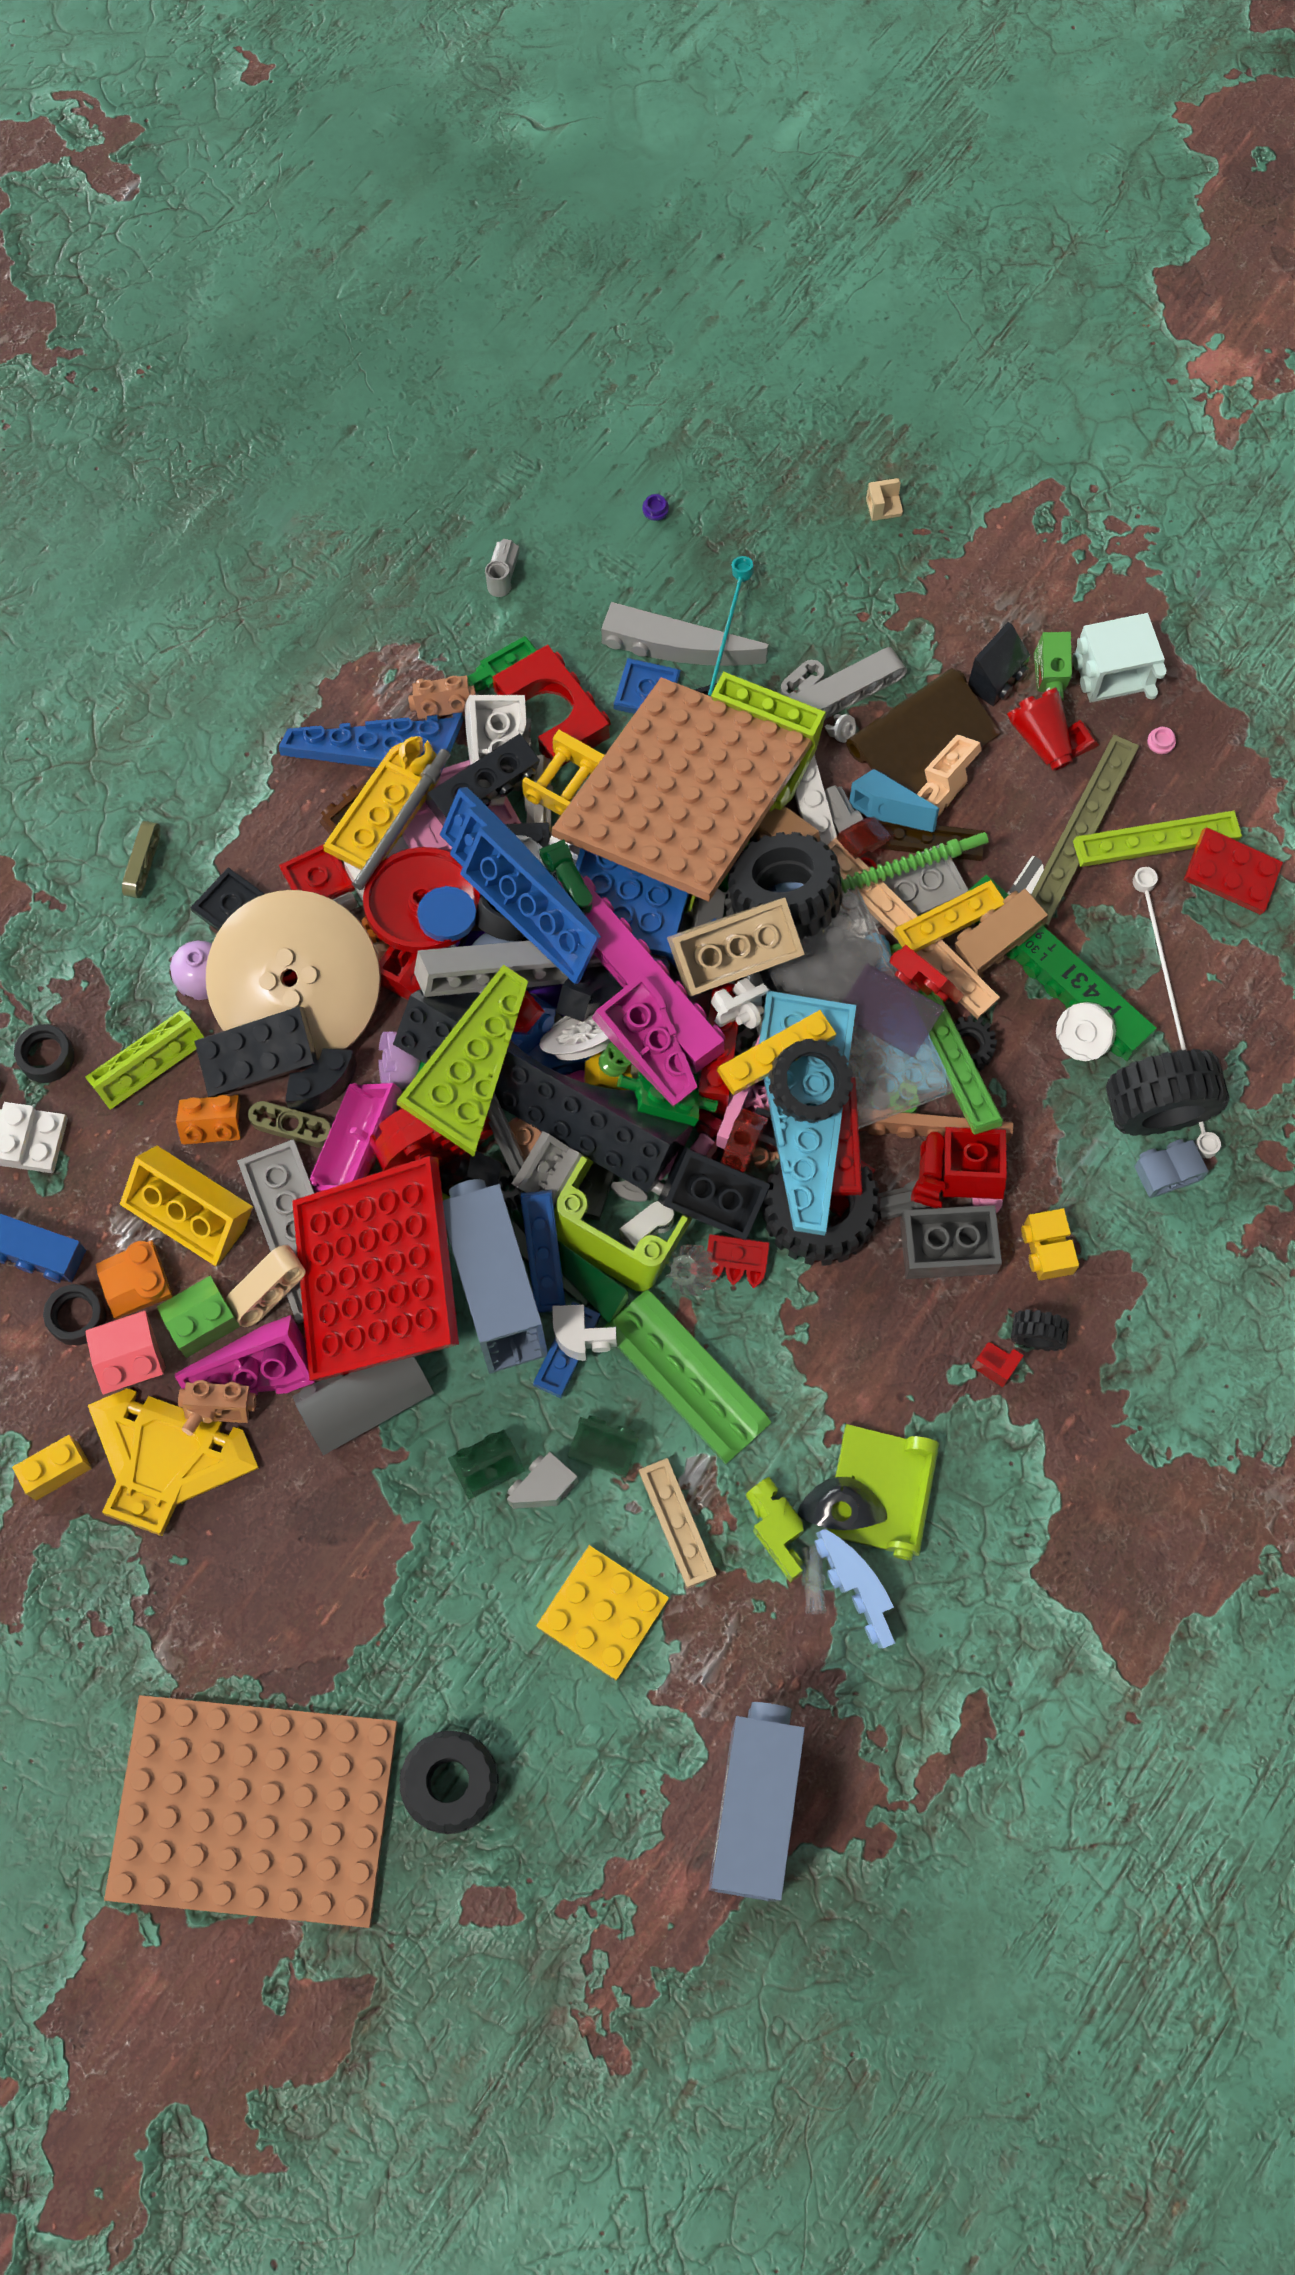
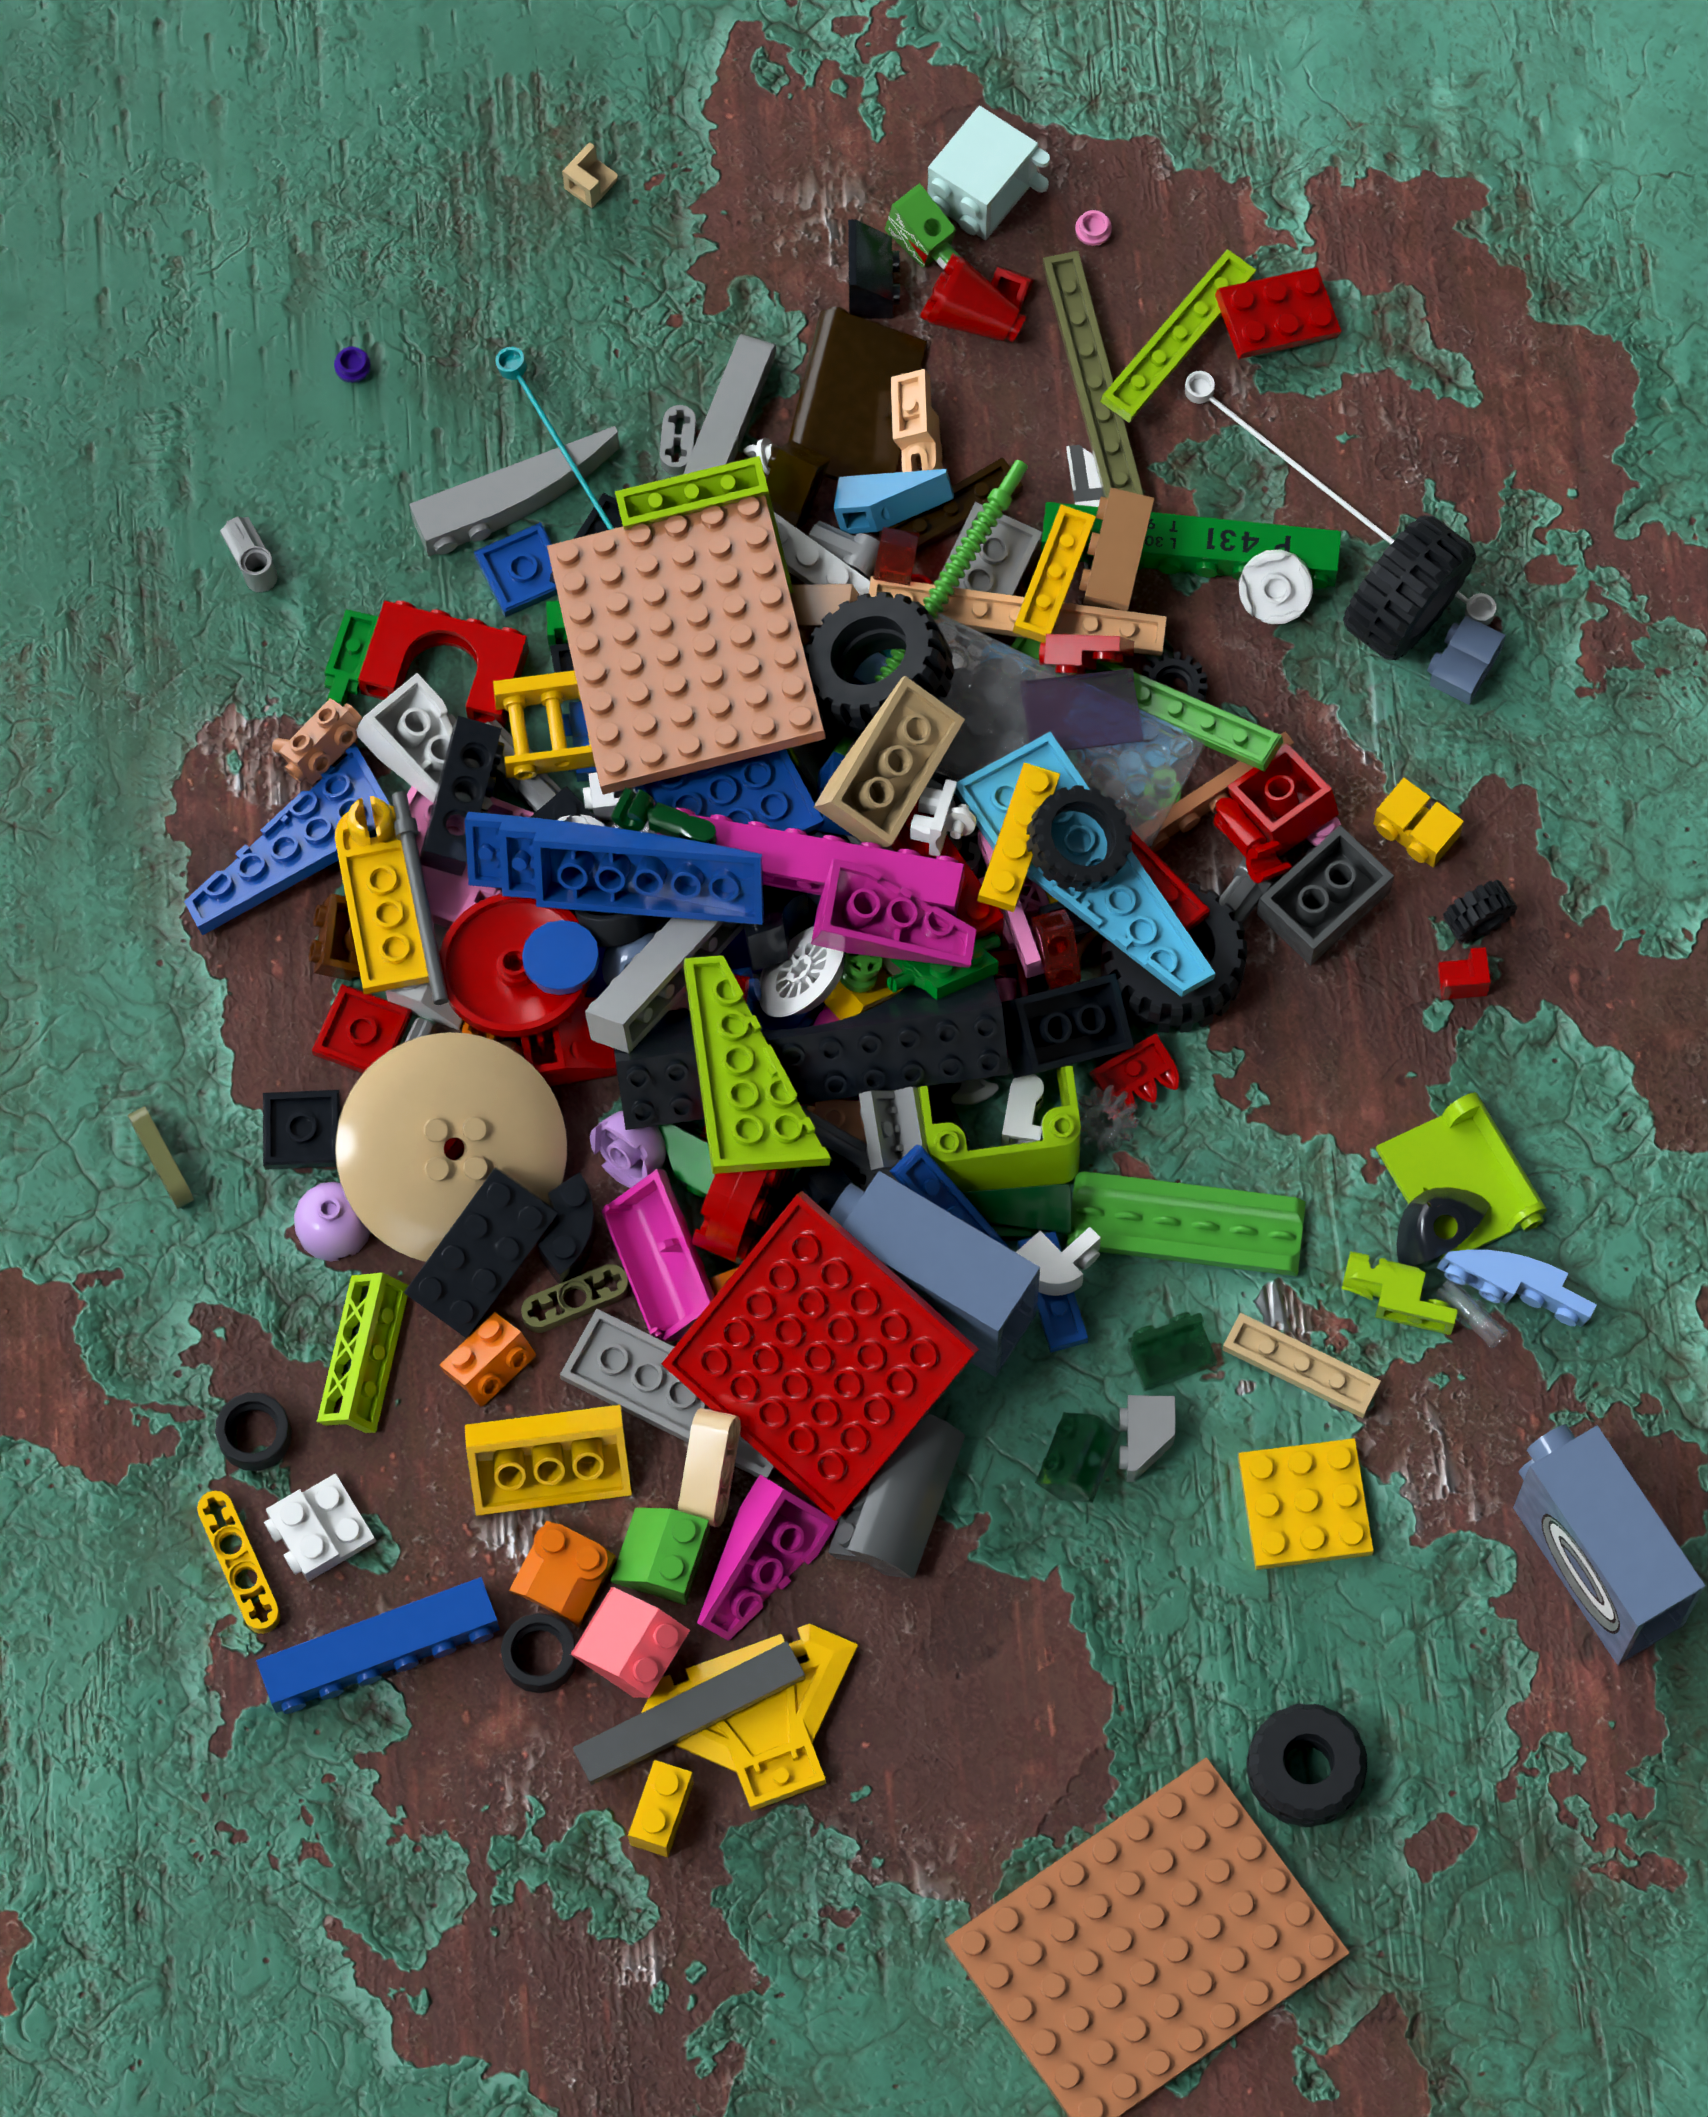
camera: 40 degrees left, 0 degrees up
nougat brick [178,1380,256,1436] -> none
none -> dark grey tile [572,1641,805,1786]
none -> dark brown brick [766,440,830,529]

